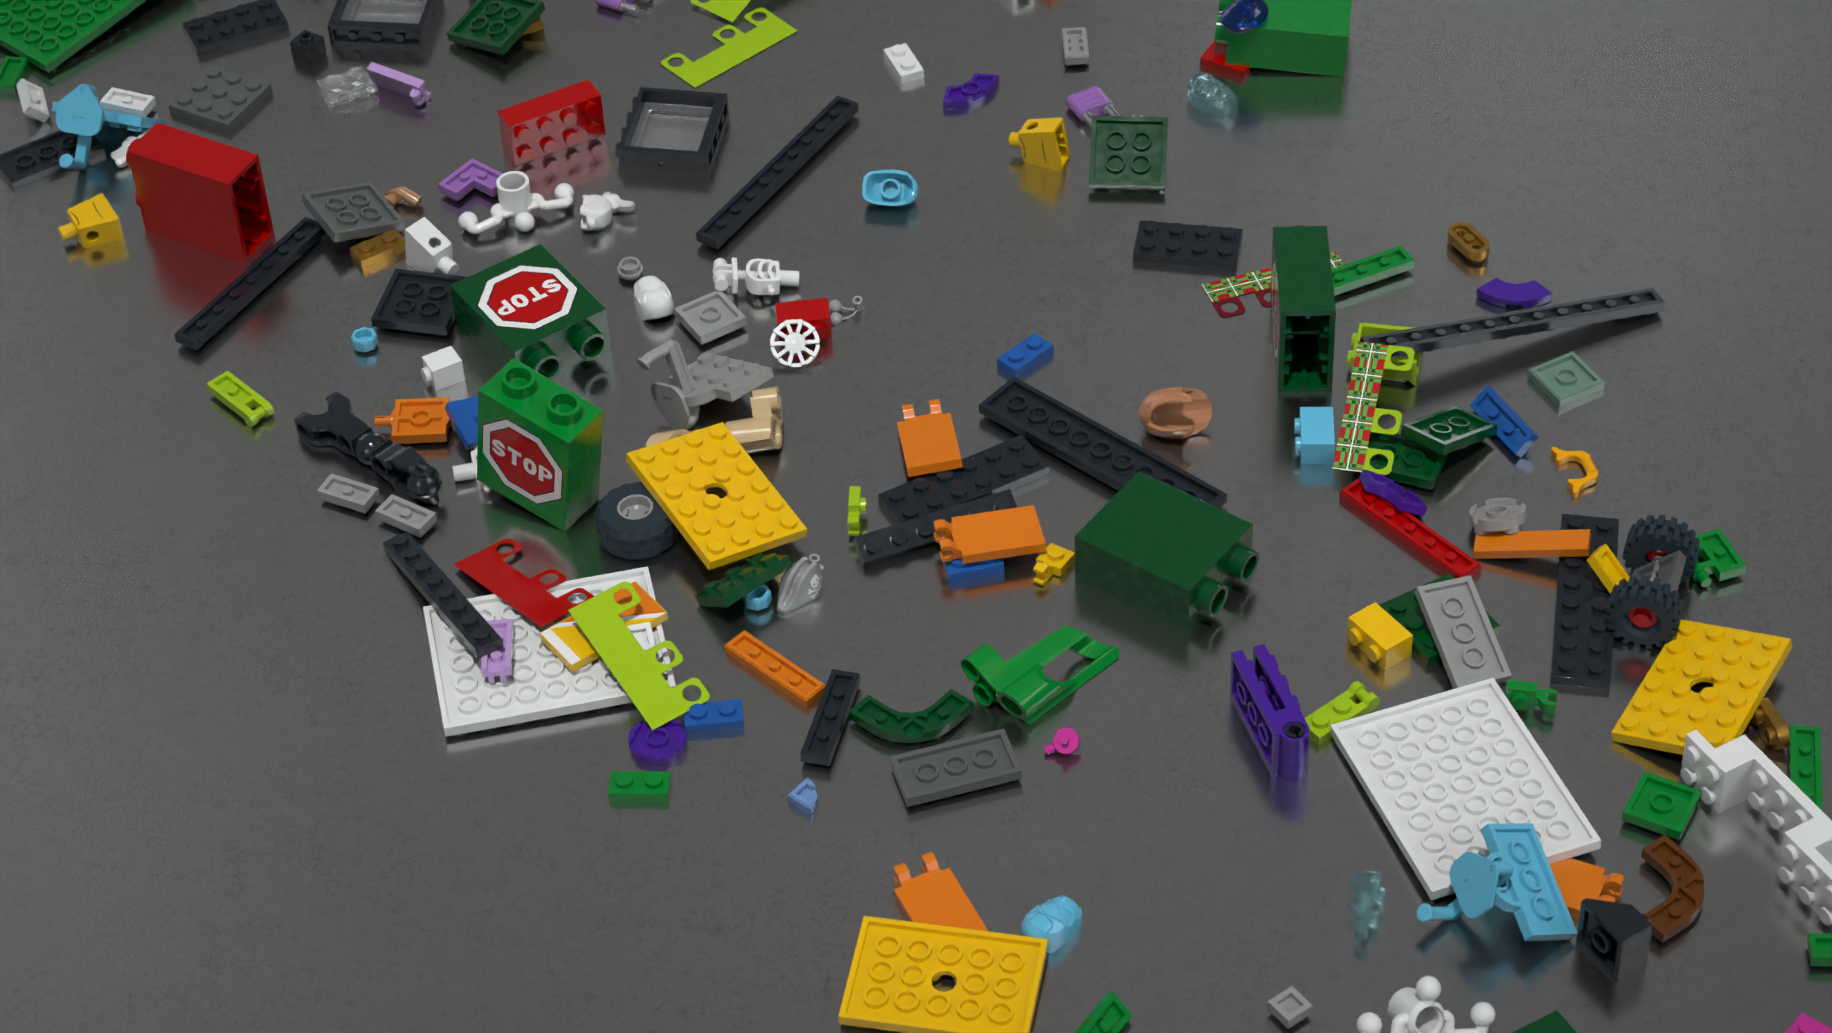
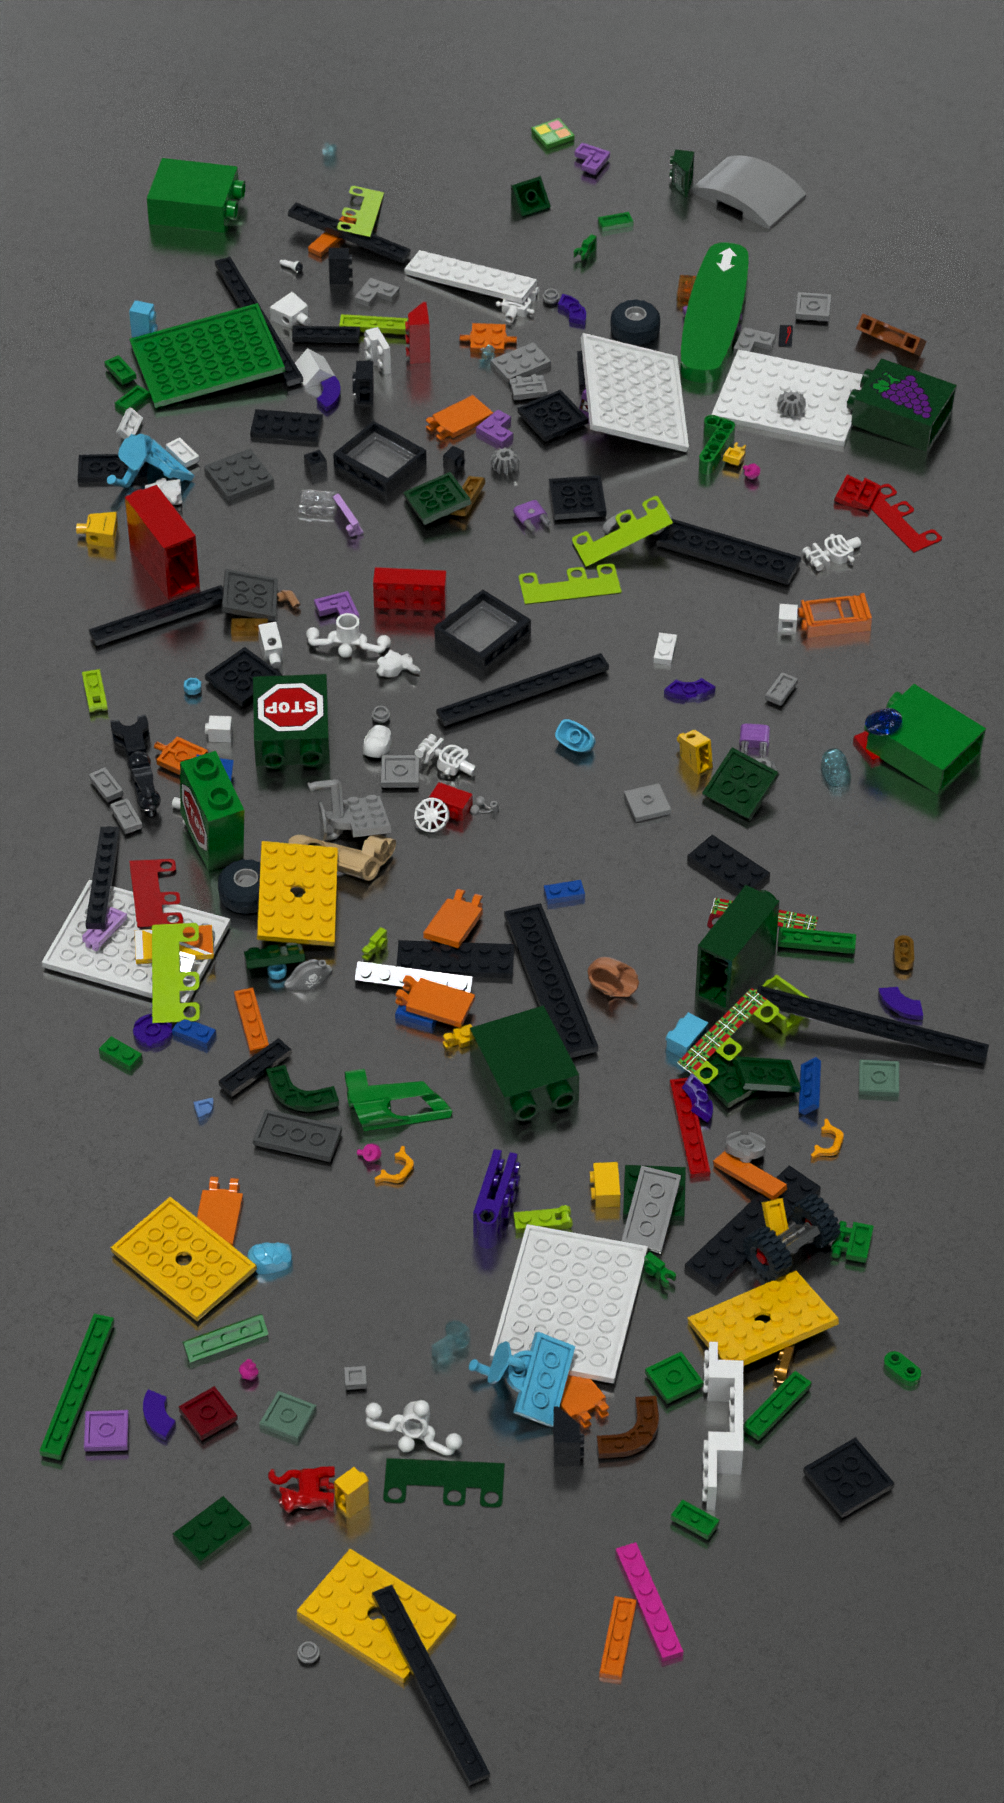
camera: 30 degrees right, 5 degrees up
none -> light orange helmet [375,1146,414,1183]
none -> light grey plate [624,783,671,822]

